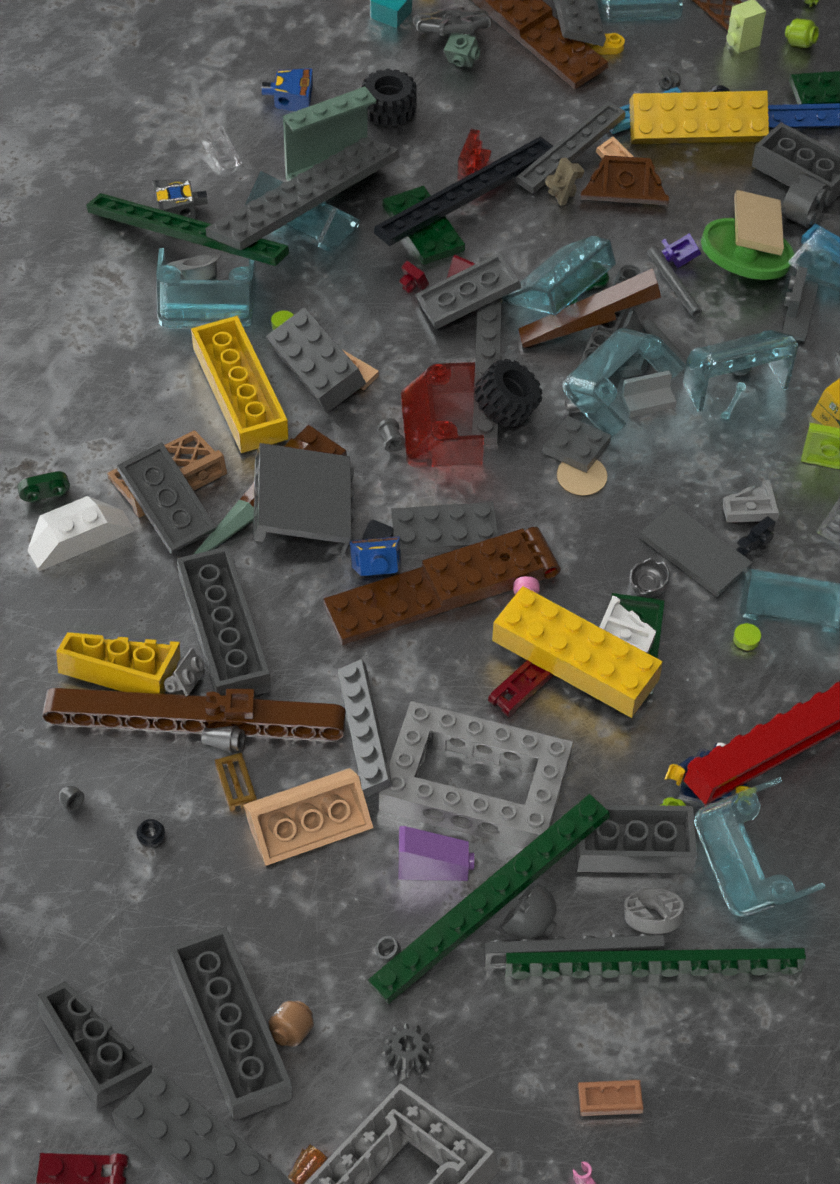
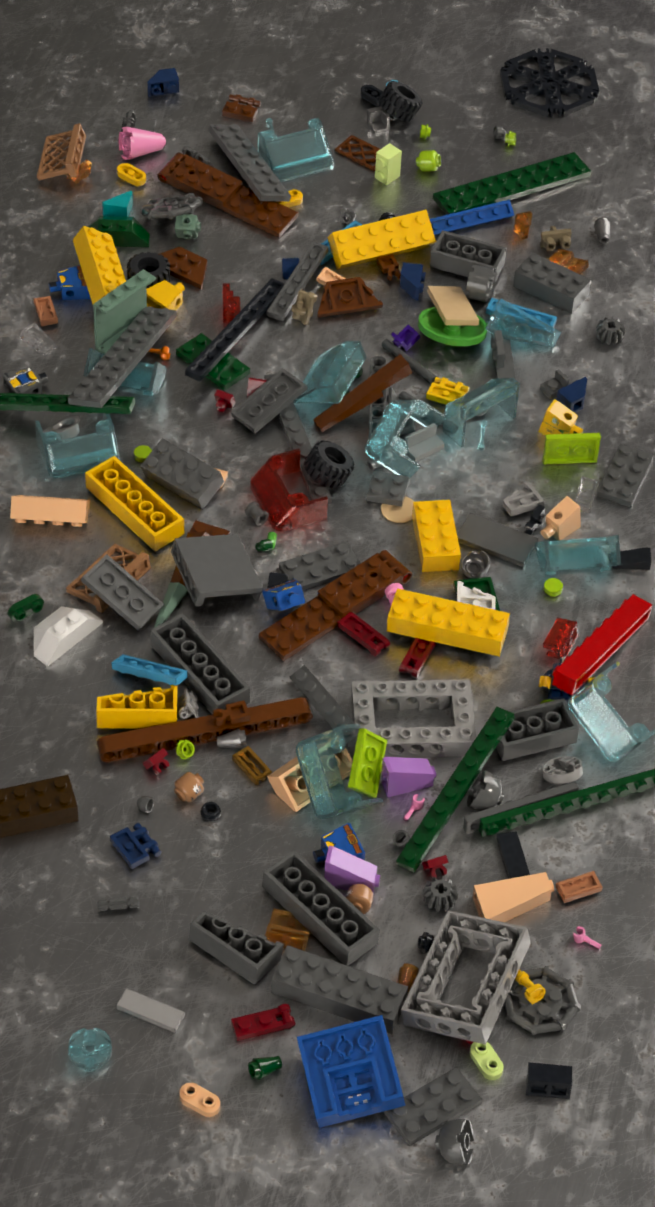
camera: 20 degrees left, 5 degrees down
none -> light nougat slope [10,495,90,527]
none -> nougat plate [33,296,58,326]
none -> yellow brick [73,225,126,304]
none -> dark green wedge [88,216,150,247]
none -> dark blue plate [110,823,162,869]
none -> dark azure plate [111,655,188,686]
none -> dark red tile [142,748,170,775]
none -> yellow torso [146,280,185,310]
none -> orange hand [148,346,171,360]
none -> reddish brown wing [158,246,207,290]
none -> medium nougat head [174,772,204,802]
none -> lime plate [176,740,195,759]
none -> dark green arm [255,532,277,553]
none -> clear orange slope [265,908,311,951]
none -> dark blue slope [282,258,299,280]
none -> clear light blue windscreen [296,724,383,819]
none -> torso [313,823,365,863]
none -> medium lavender slope [324,846,380,892]
none -> dark red plate [338,612,390,657]
none -> lime tile [348,728,387,799]
none -> reddish brown plate [377,254,401,281]
none -> dark blue slope [400,262,426,300]
none -> bright pink hand [403,794,425,821]
none -> yellow brick [412,500,461,572]
none -> black plate [418,932,434,954]
none -> dark red tile [422,855,449,879]
none -> yellow plate [426,377,470,409]
none -> light nougat slope [472,872,554,922]
none -> black tile [496,831,530,879]
none -> light nougat torso [540,496,581,541]
none -> clear red hinge [543,617,579,659]

